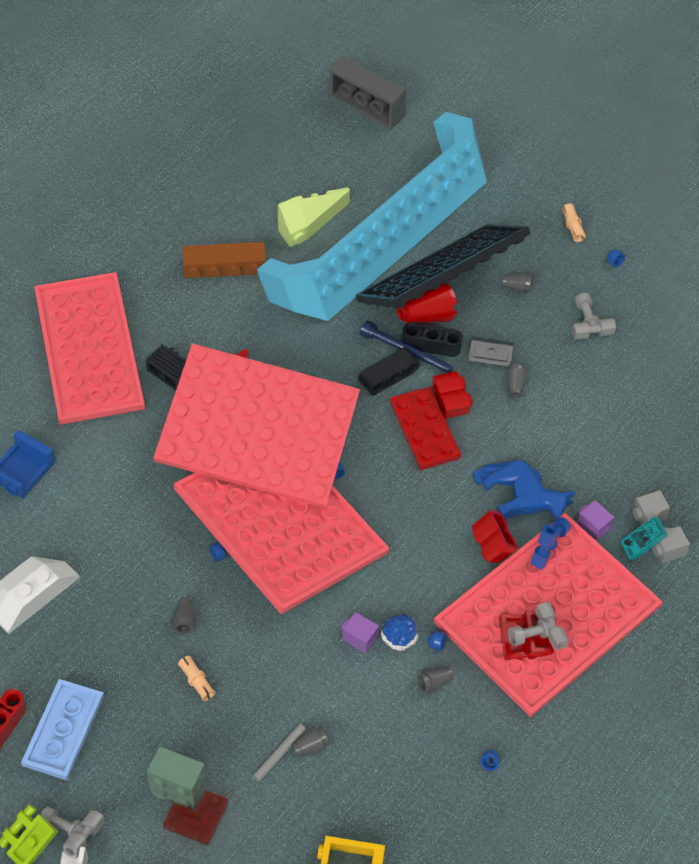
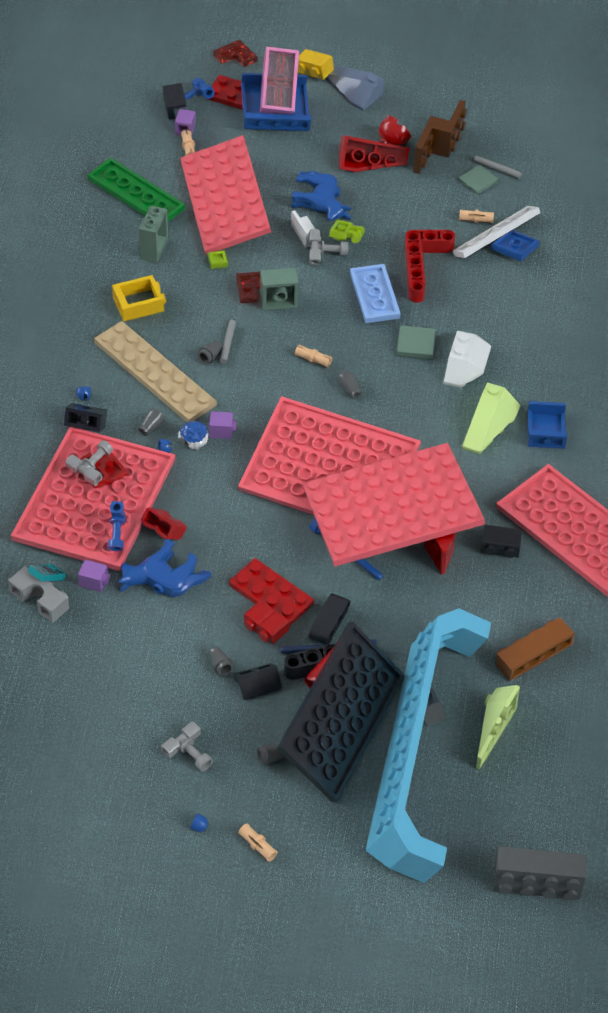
camera: 150 degrees right, 5 degrees down
none -> black brick [64,403,107,432]
none -> tan plate [94,321,217,422]
none -> sand green tile [397,325,436,359]
none -> yellowish green wedge [462,382,520,454]

